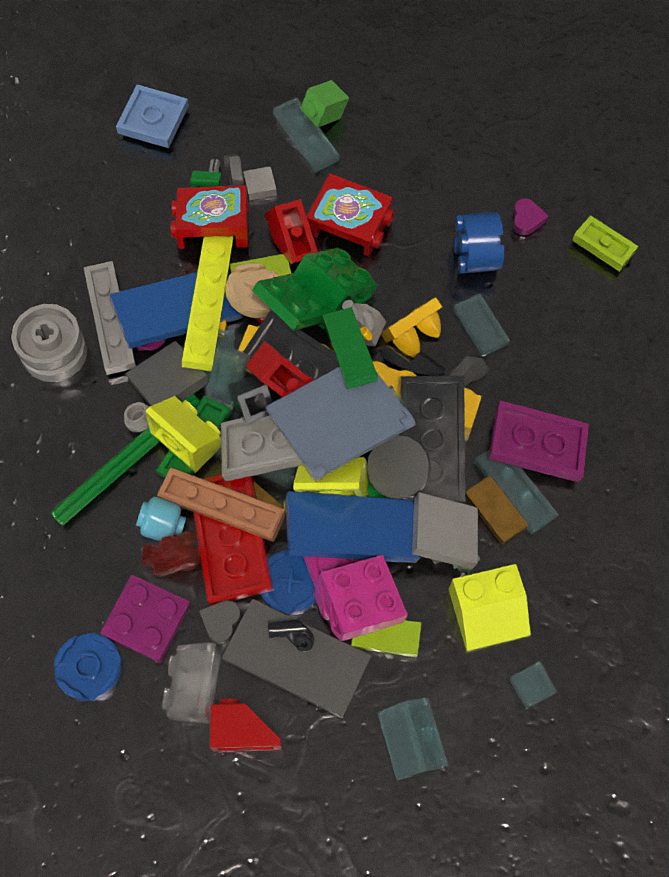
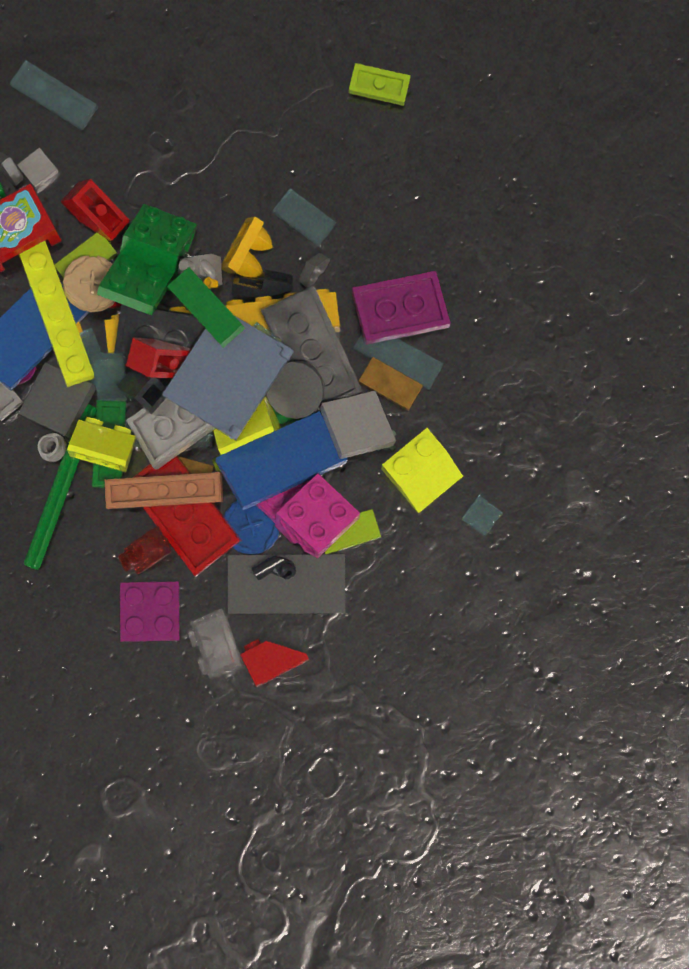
camera: 25 degrees left, 15 degrees up
blue tile [54,633,122,701] -> none
medium azure head [136,497,186,543] -> none
dark grey tile [199,601,241,644] -> none
bright green brick [300,80,349,128] -> none
panel [307,173,395,256] -> none
clear light blue panel [378,698,448,780] -> none
blue brick [453,212,504,274] -> none
magenta tile [513,198,548,235] -> none

